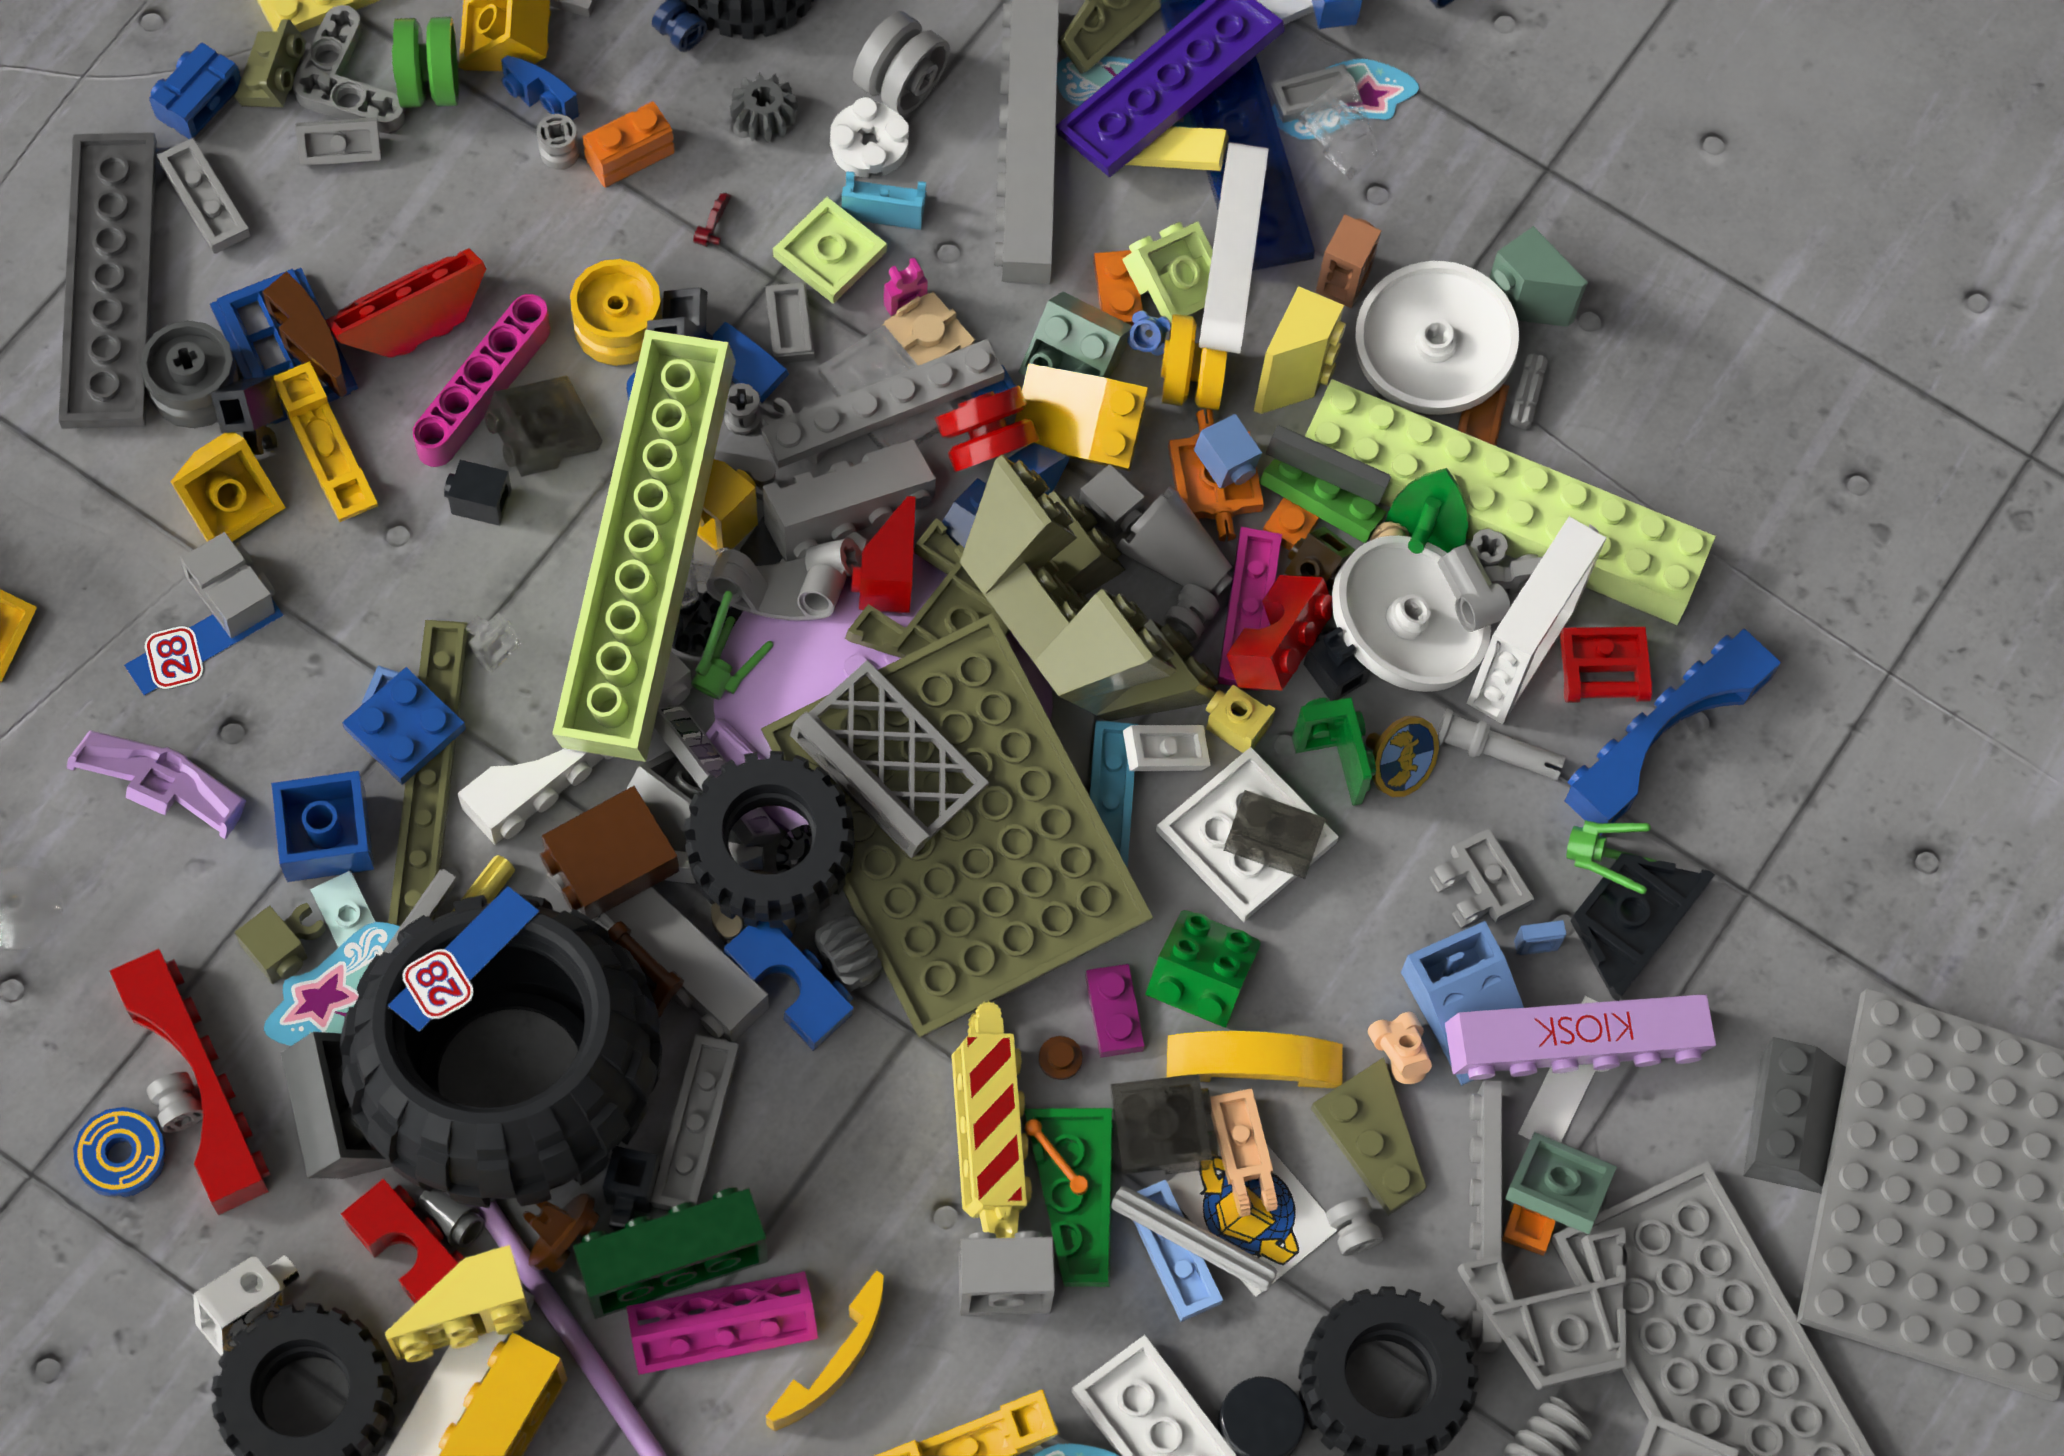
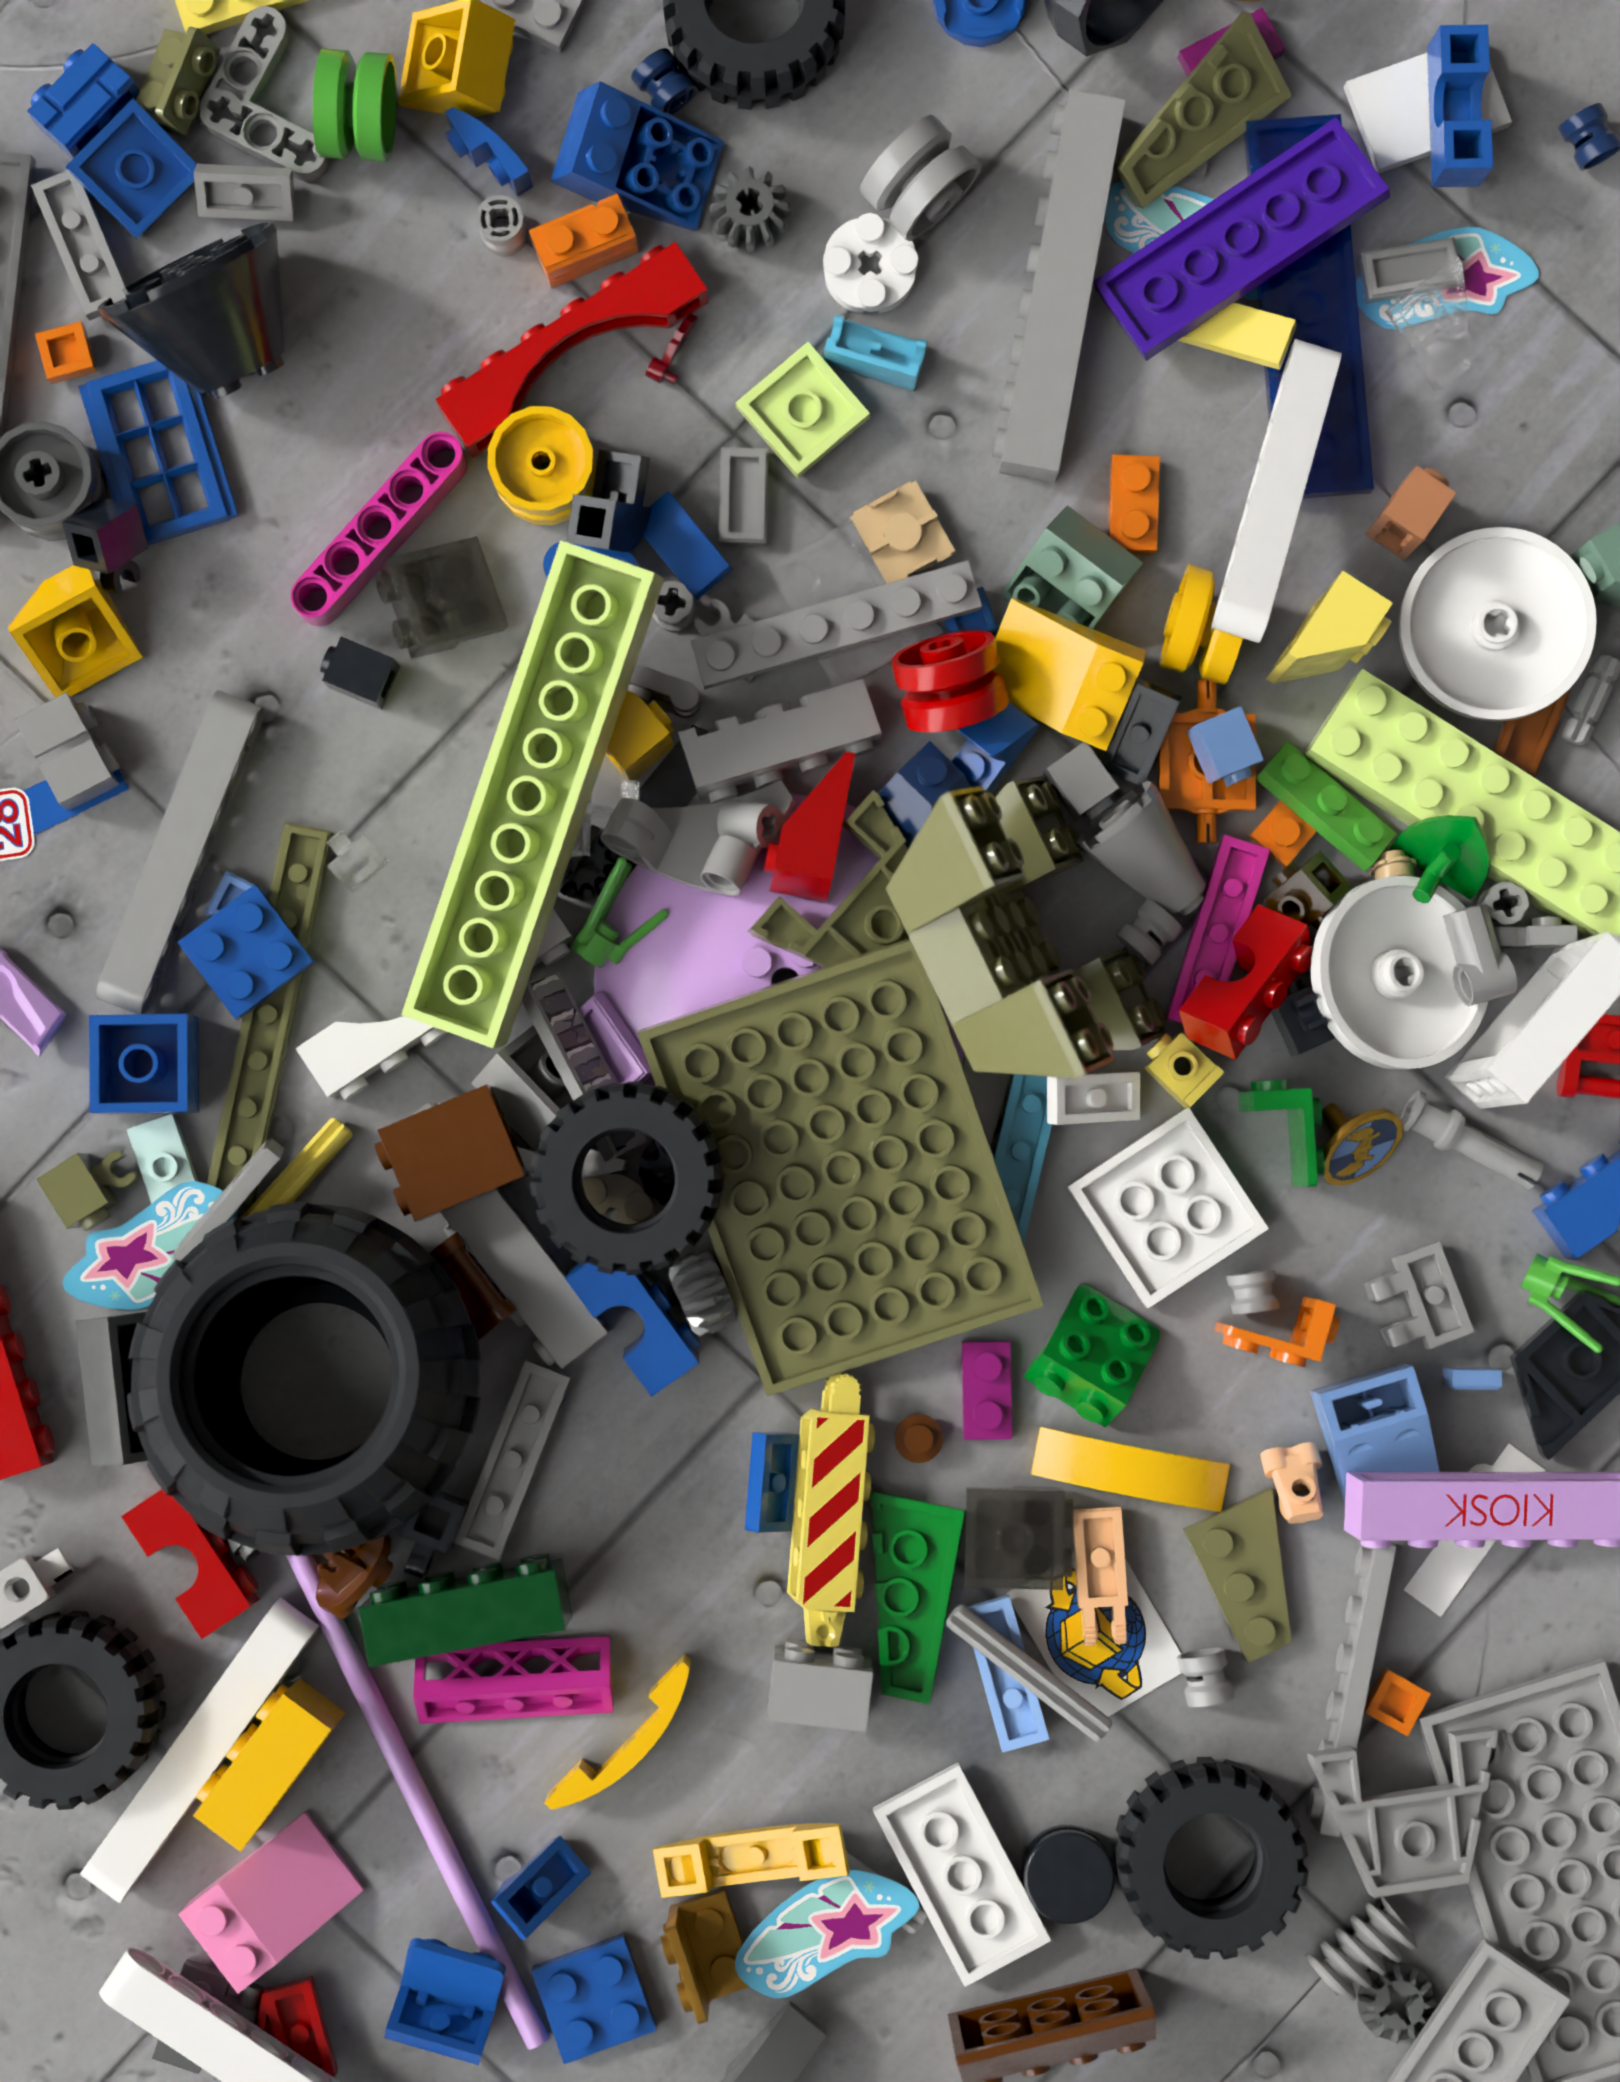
camera: 10 degrees right, 20 degrees up
reddish brown slope [262,271,347,398] -> none
yellow slope [273,361,378,522] -> none
red wedge [325,248,486,358] -> none
light yellow slope [385,1245,532,1363] -> none
blue sticker [388,886,539,1031] -> none
light grey fence [790,660,989,859] -> none
dark pink plate [884,257,928,316] -> none
orange hinge [1025,1119,1088,1195] -> none
yellowish green plate [1122,221,1213,322] -> none
blue plate [1127,310,1171,356] -> none
clear smoke plate [1223,790,1326,879] -> none
dark grey tile [1266,425,1392,505] -> none
sand green plate [1505,1132,1617,1234] -> none
none -> orange plate [35,321,98,384]
none -> blue plate [66,99,197,240]
none -> light grey beam [96,690,265,1014]
none -> black cone [98,220,284,399]
none -> red arch [435,242,709,458]
none -> blue slope [550,81,724,231]
none -> blue plate [745,1432,799,1533]
none -> black plate [1101,677,1183,787]
none -> orange bracket [1214,1296,1340,1368]
none -> light grey wheel [1226,1269,1280,1315]

